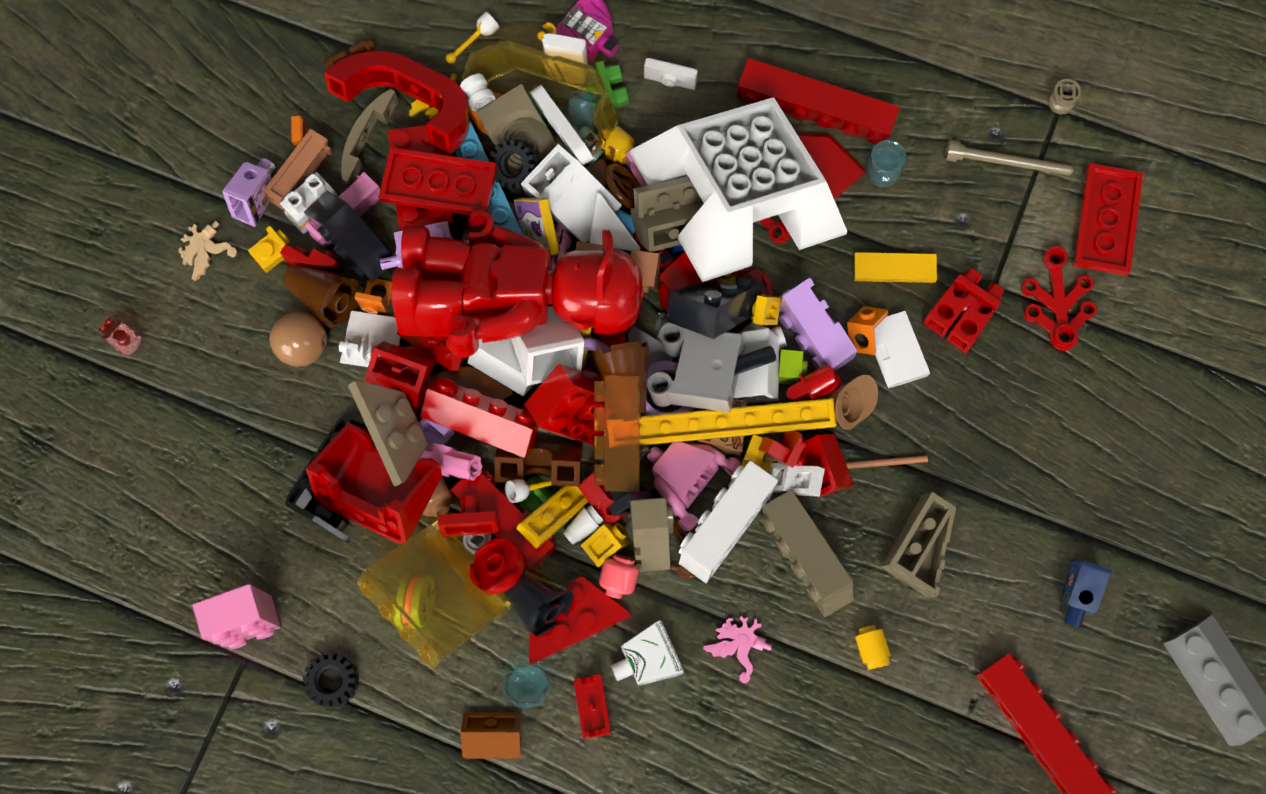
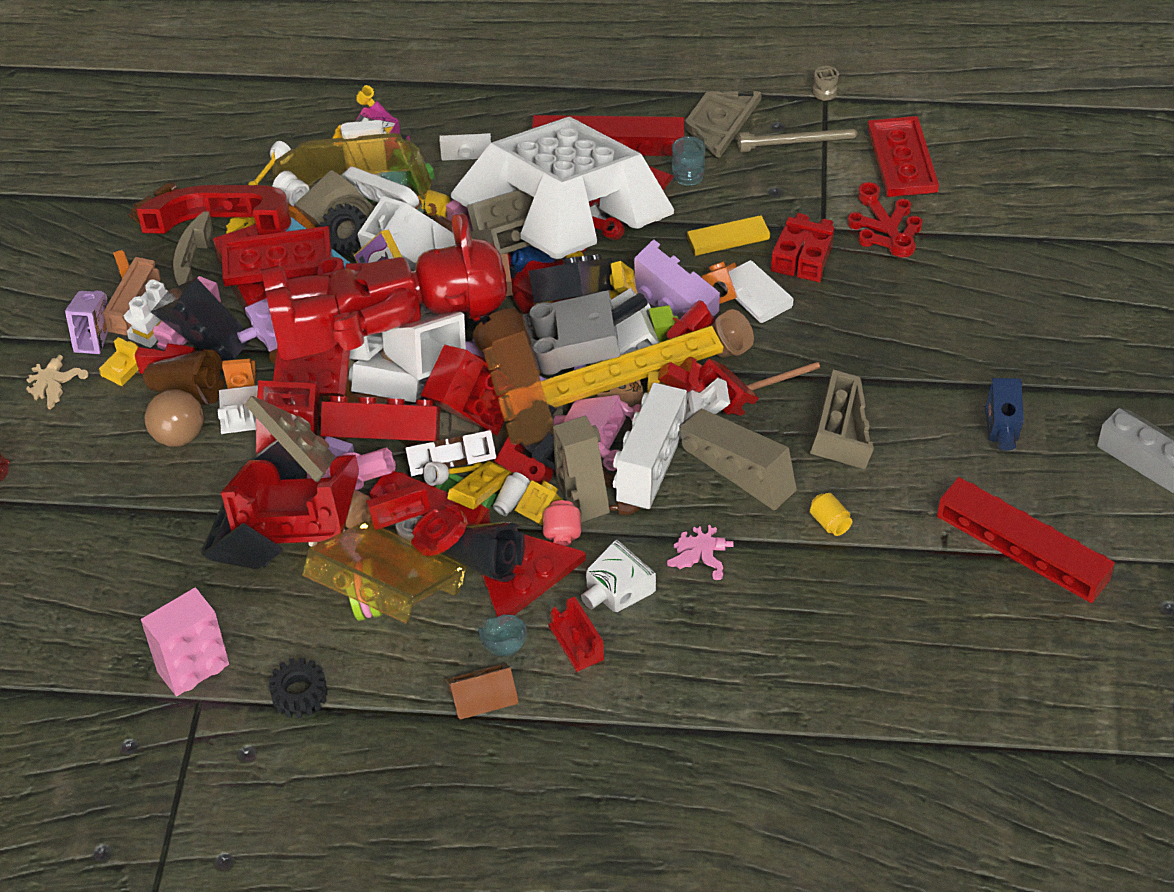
camera: 20 degrees left, 25 degrees down
none -> dark tan wing [685,91,761,158]

